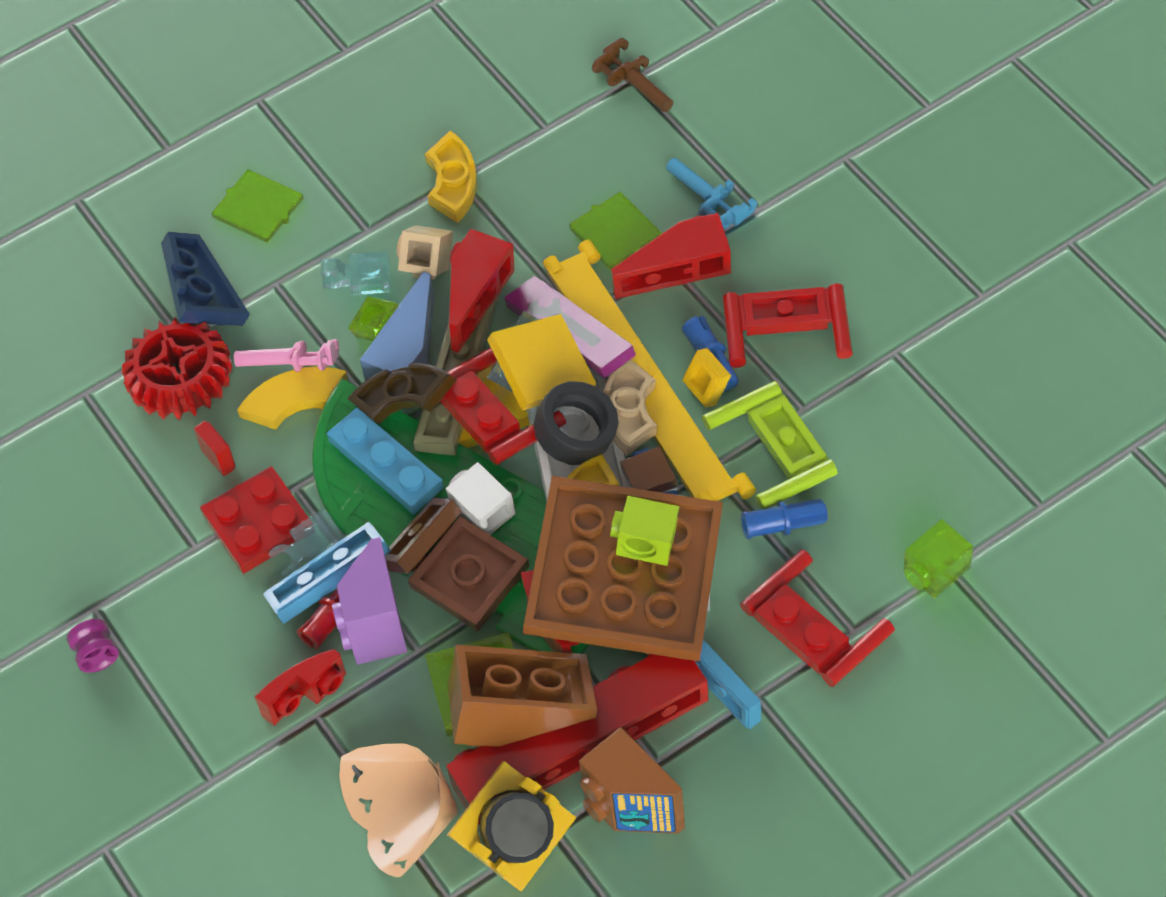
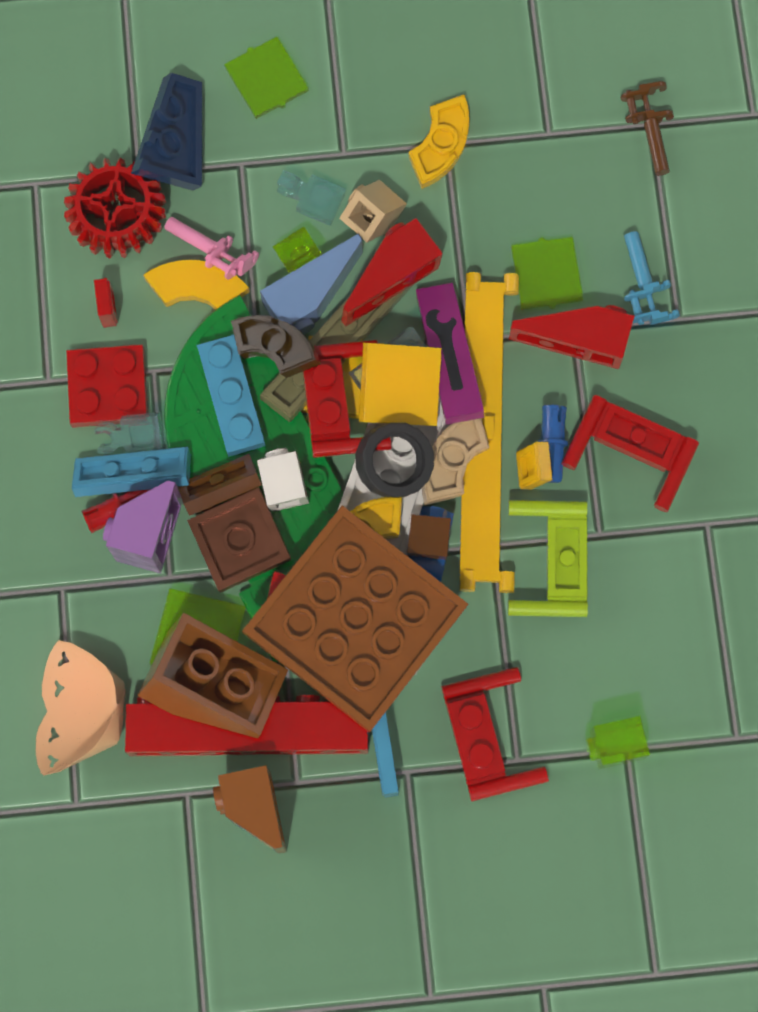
camera: 25 degrees right, 20 degrees up
red slope [254,649,346,726] -> none
piece [447,761,577,892] -> none
lime brick [610,496,679,566] -> none
blue axle [741,499,828,539] -> none

